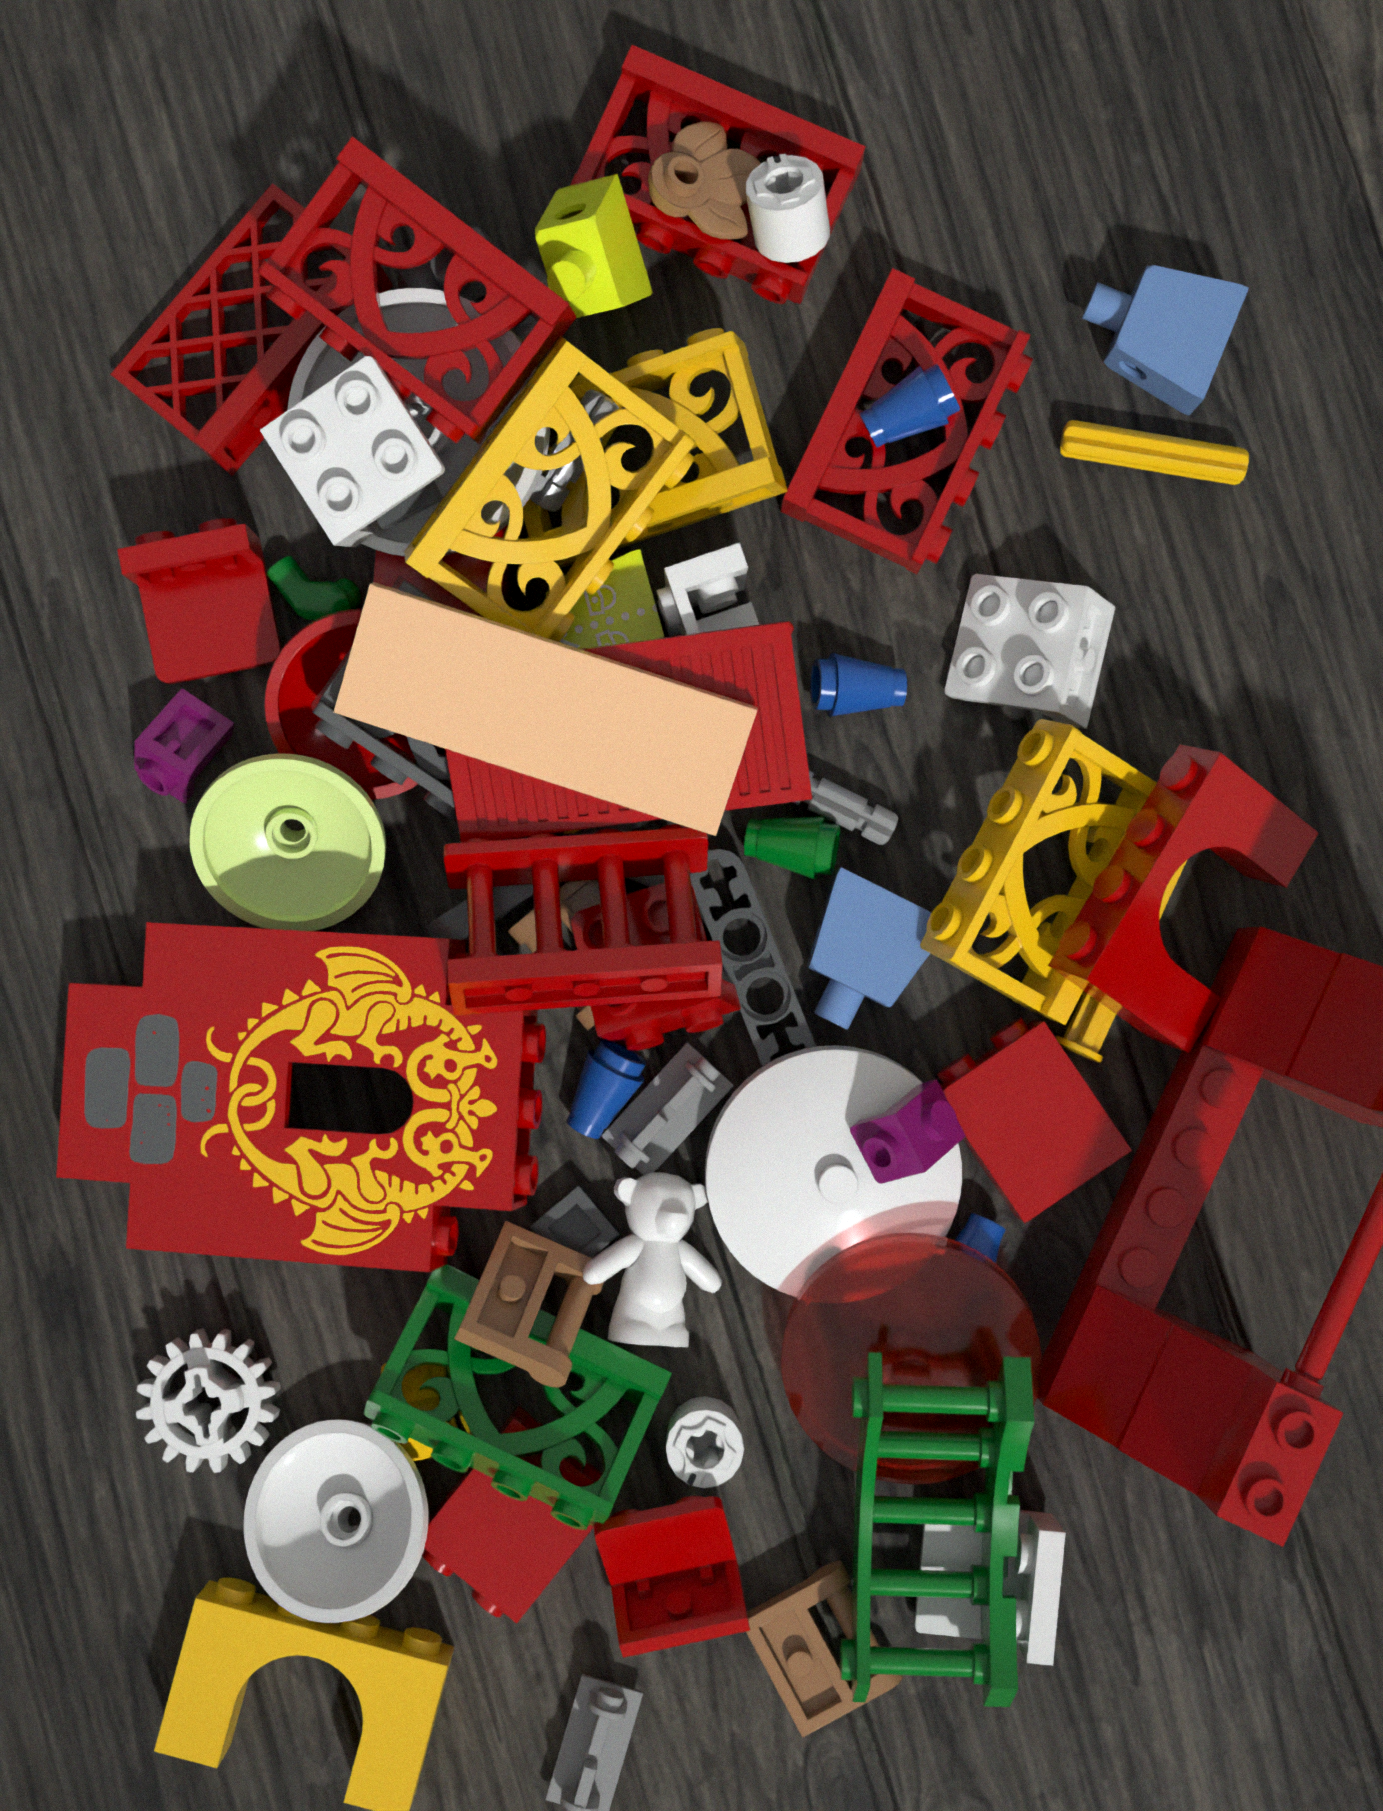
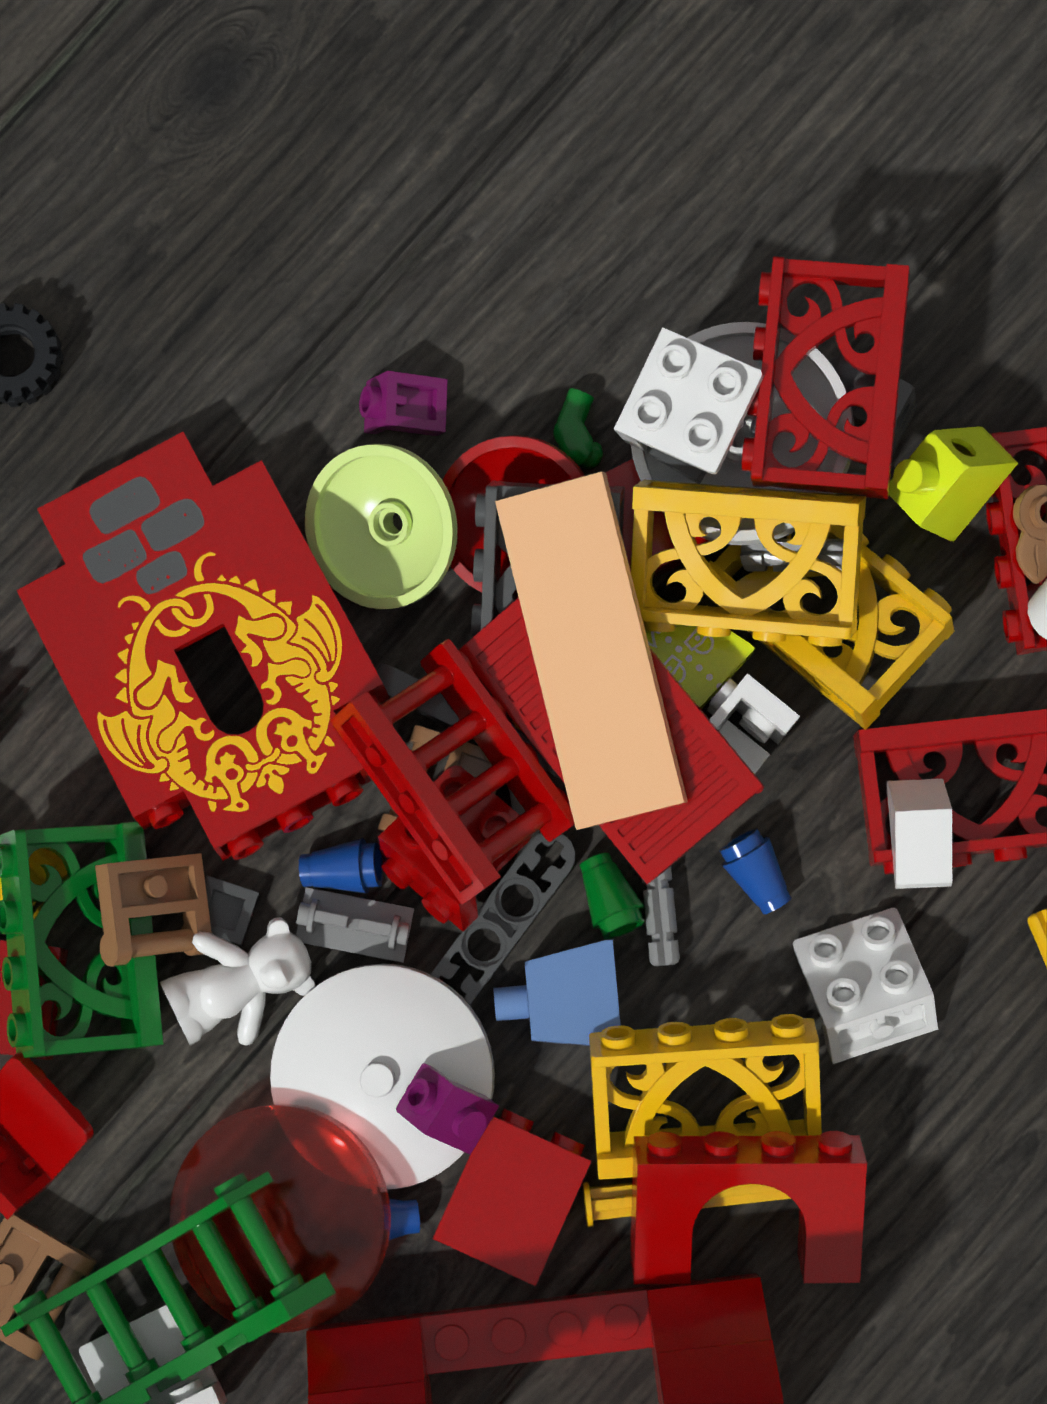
camera: 60 degrees right, 5 degrees down
red fence [111,183,393,476] -> none
red bracket [117,518,282,684] -> none
white piece [666,1396,744,1488] -> none
blue cone [859,364,960,448] -> none
none -> white slope [887,779,952,889]

